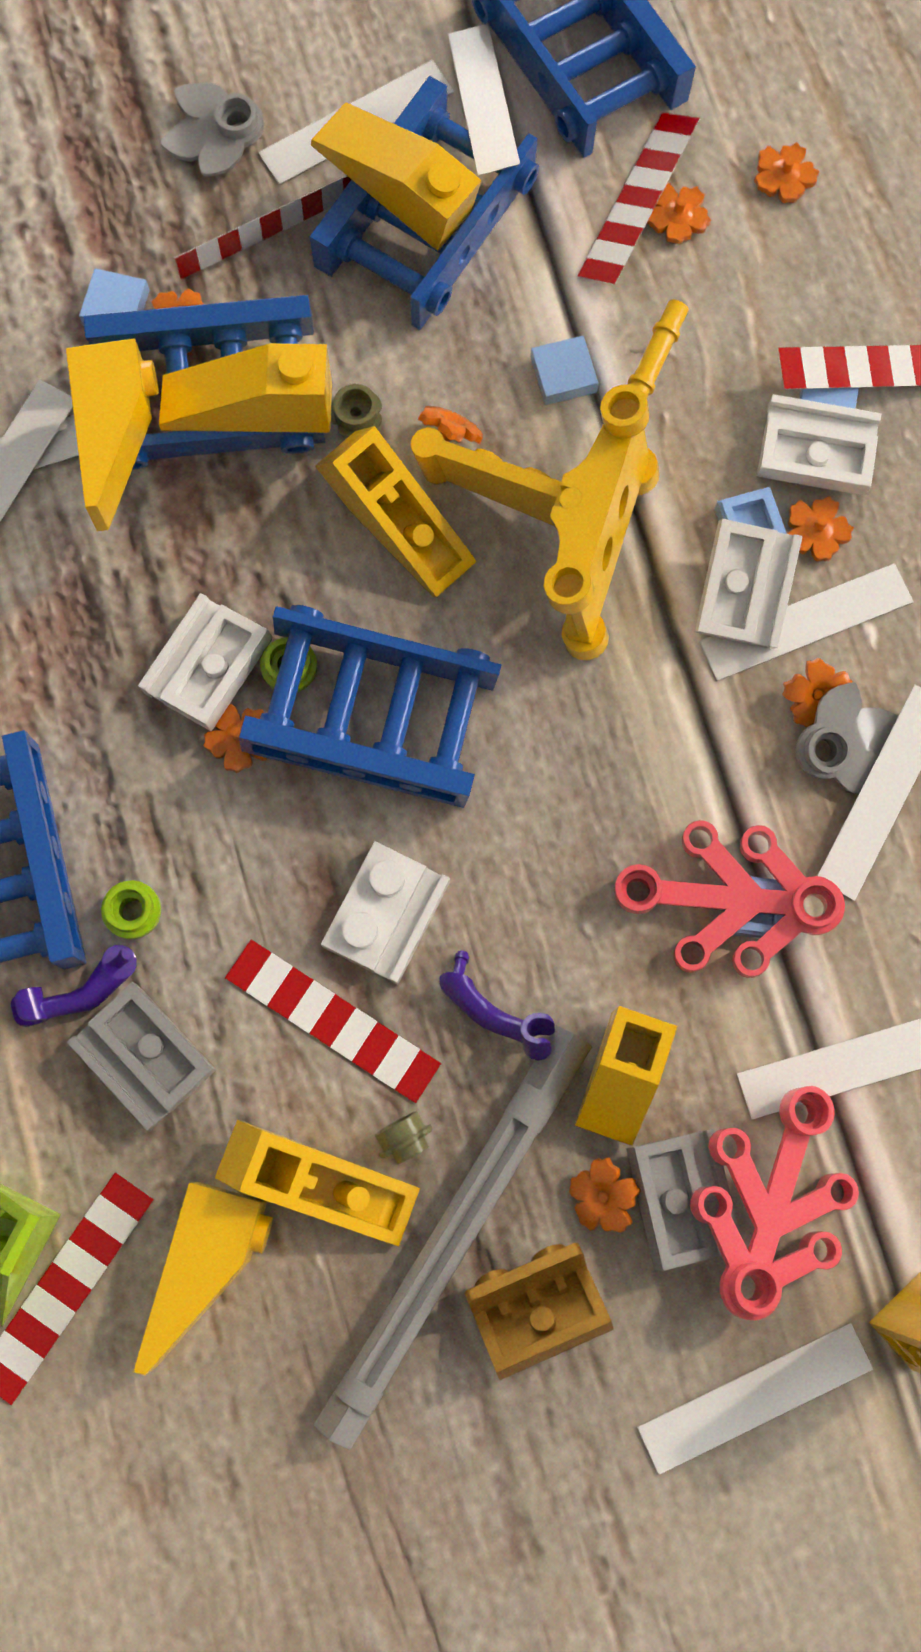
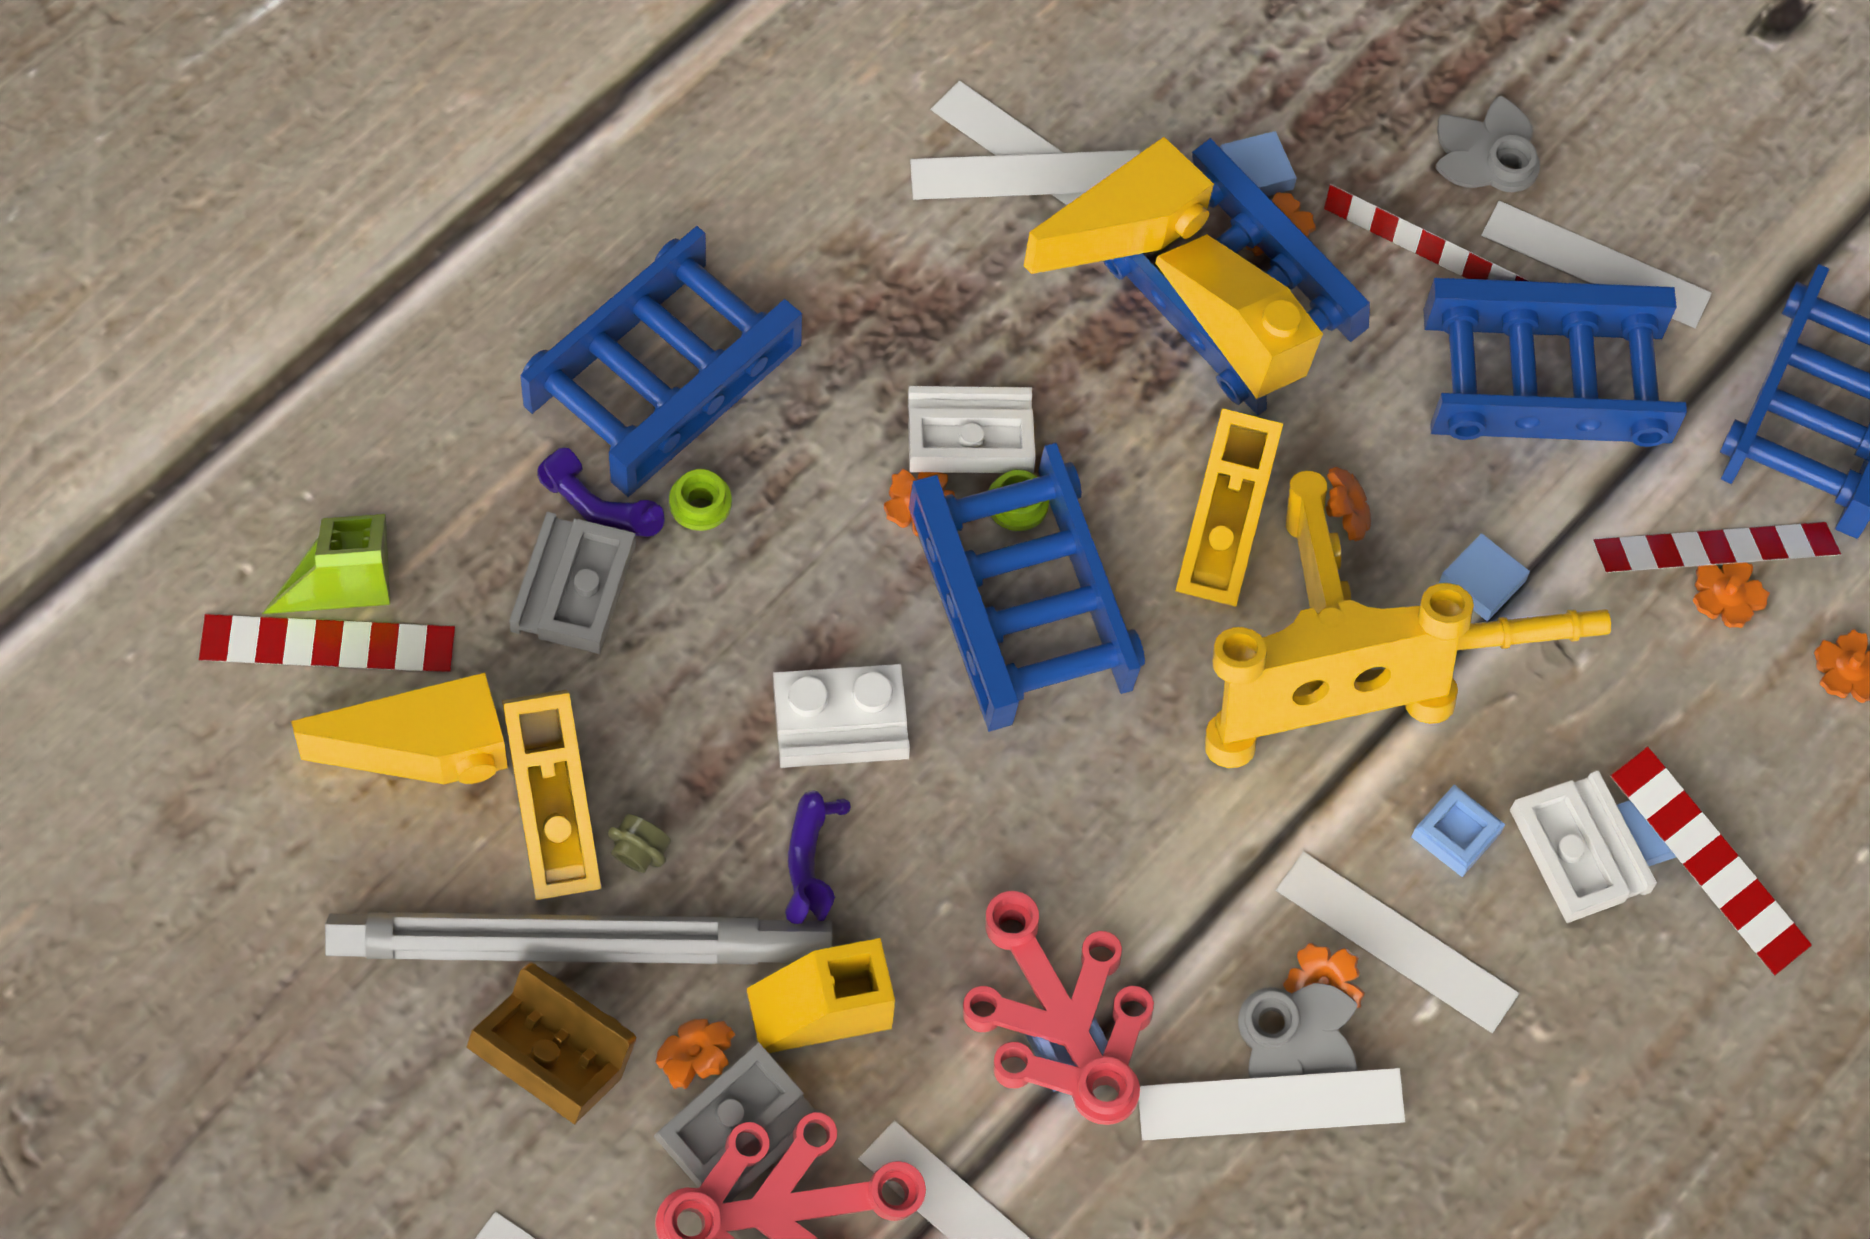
camera: 55 degrees right, 15 degrees down
sticker [225,939,442,1103] -> none
yellow slope [311,102,482,251] -> none
olive plate [331,384,382,437] -> none
white sticker [448,23,520,176] -> none
white plate [694,519,803,649] -> none
orange plant [787,496,854,562] -> none

